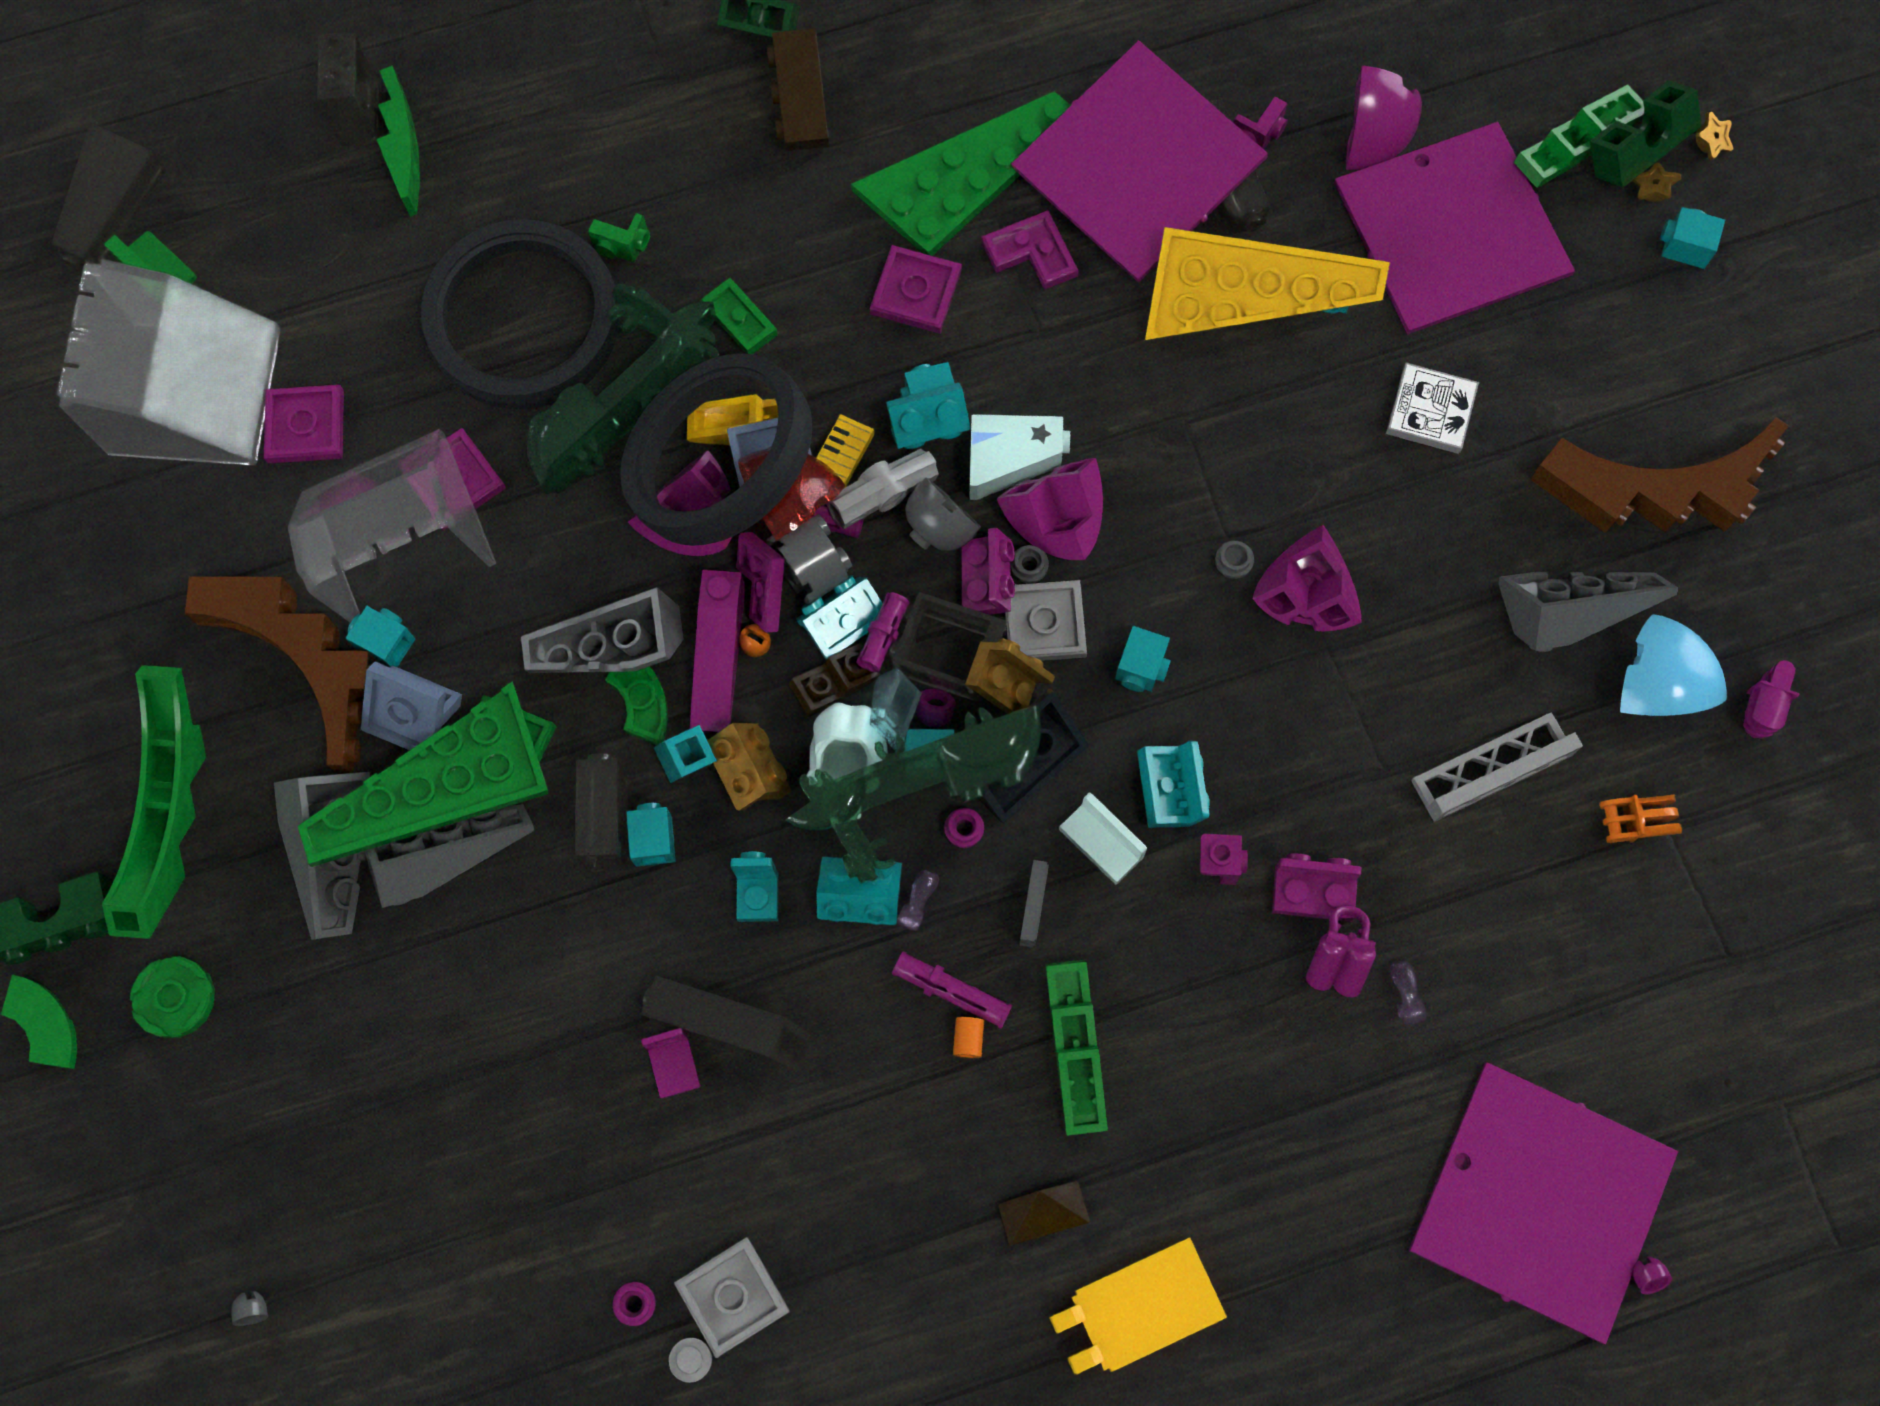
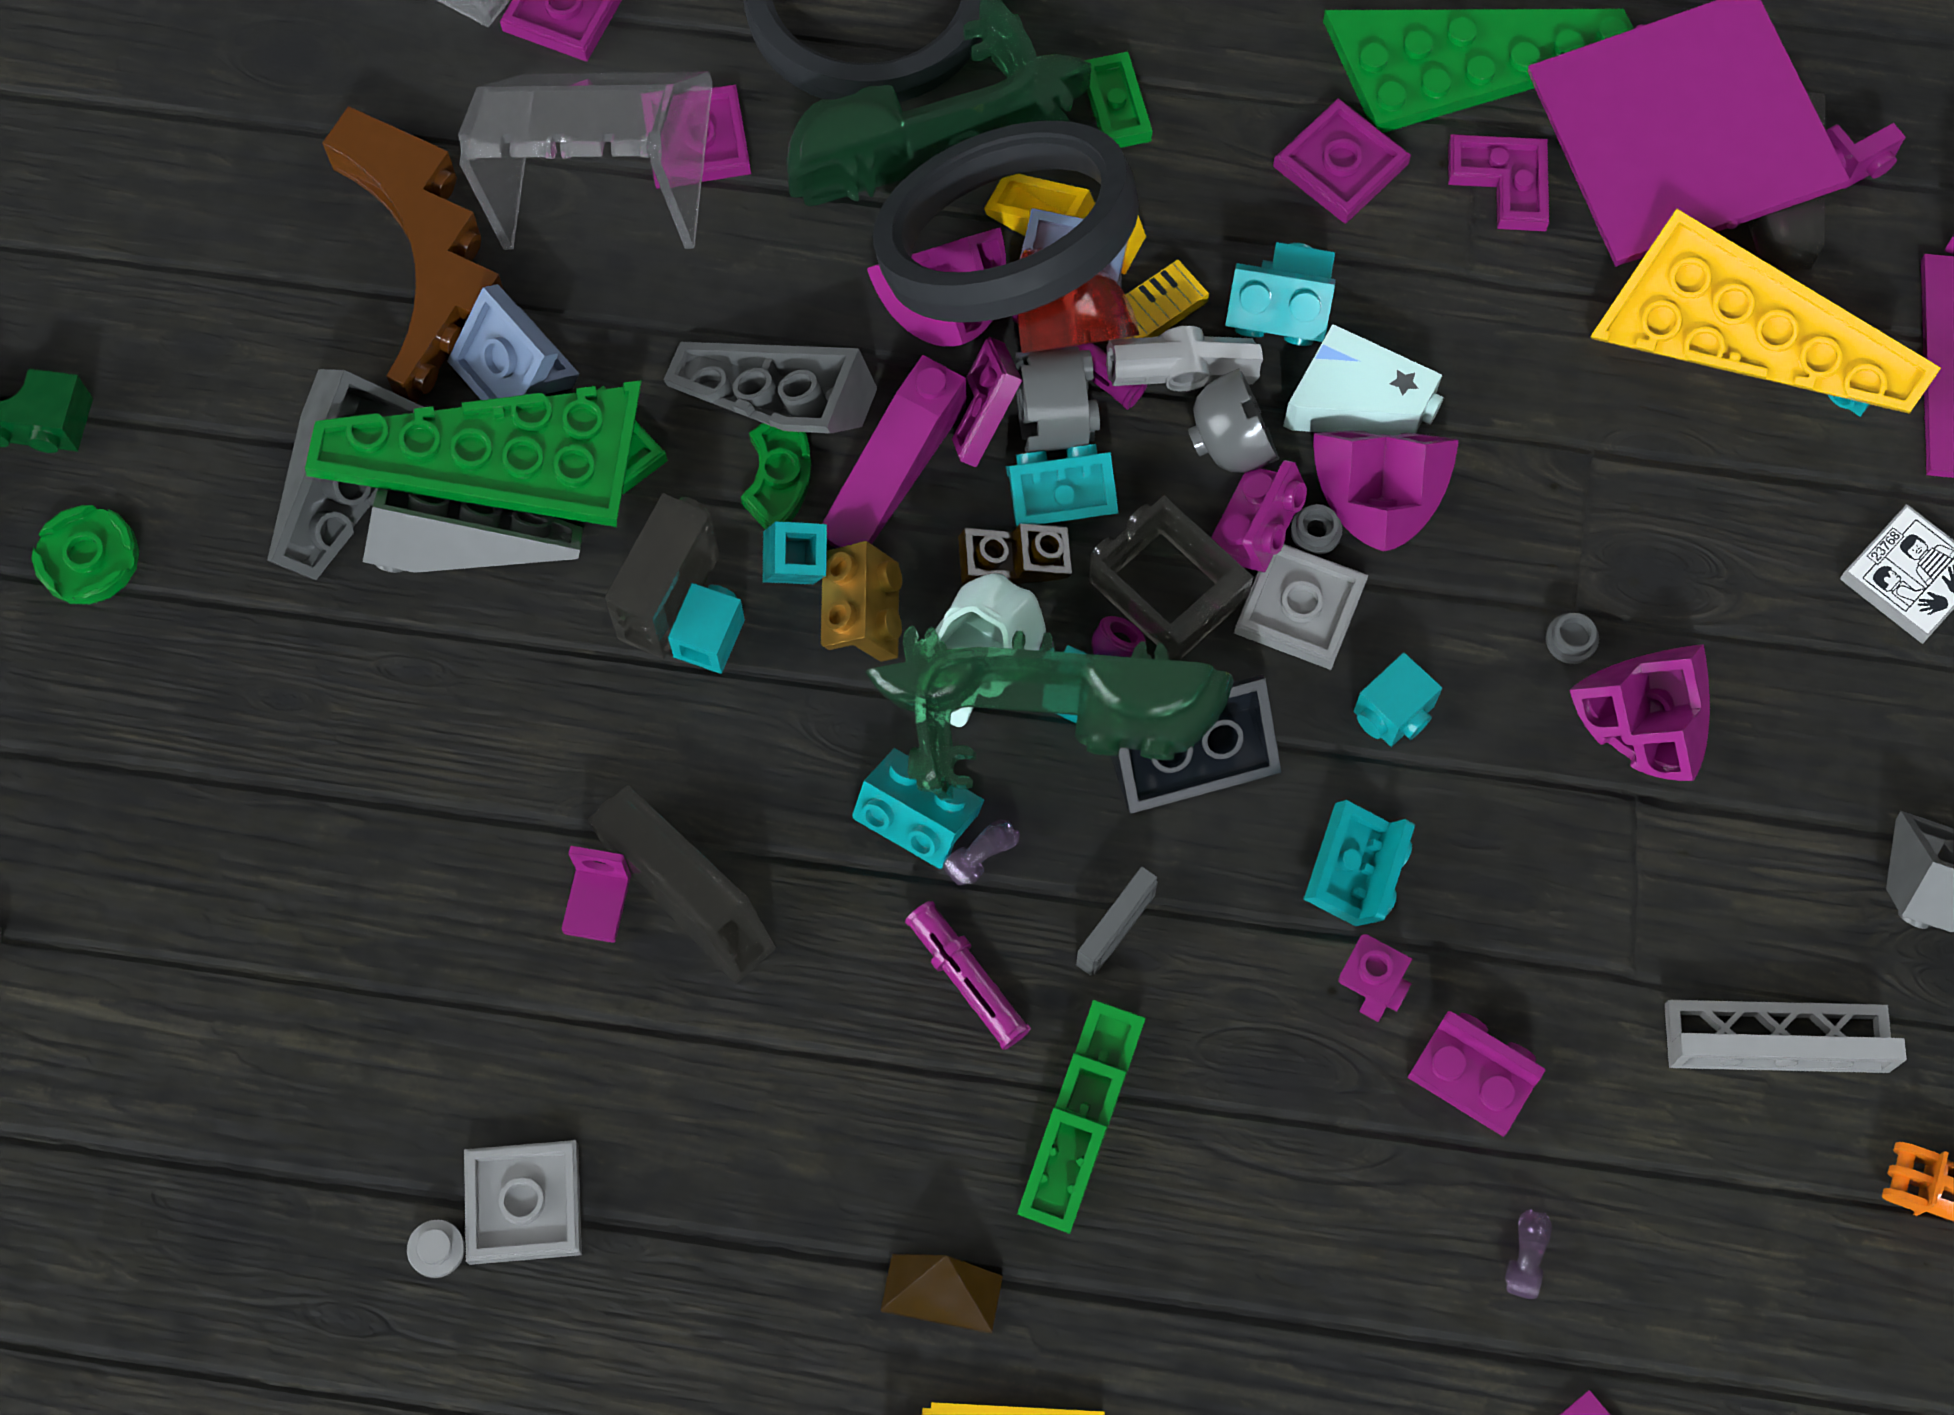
camera: 25 degrees right, 5 degrees down
green arch [102,665,206,939] -> none
teal brick [346,606,415,667] -> none
magenta plate [613,1282,656,1326] -> none
teal bracket [731,851,779,922] -> none
orange hinge [739,624,771,657] -> none
magenta pin [856,592,909,672] -> none
clear light blue slope [869,668,922,750] -> none
magenta plate [944,808,984,848] -> none
orange hinge [953,1017,984,1058] -> none
pearl gold bracket [965,639,1055,718] -> none
light aqua panel [1059,792,1147,885] -> none
magenta piece [1306,905,1376,998] -> none

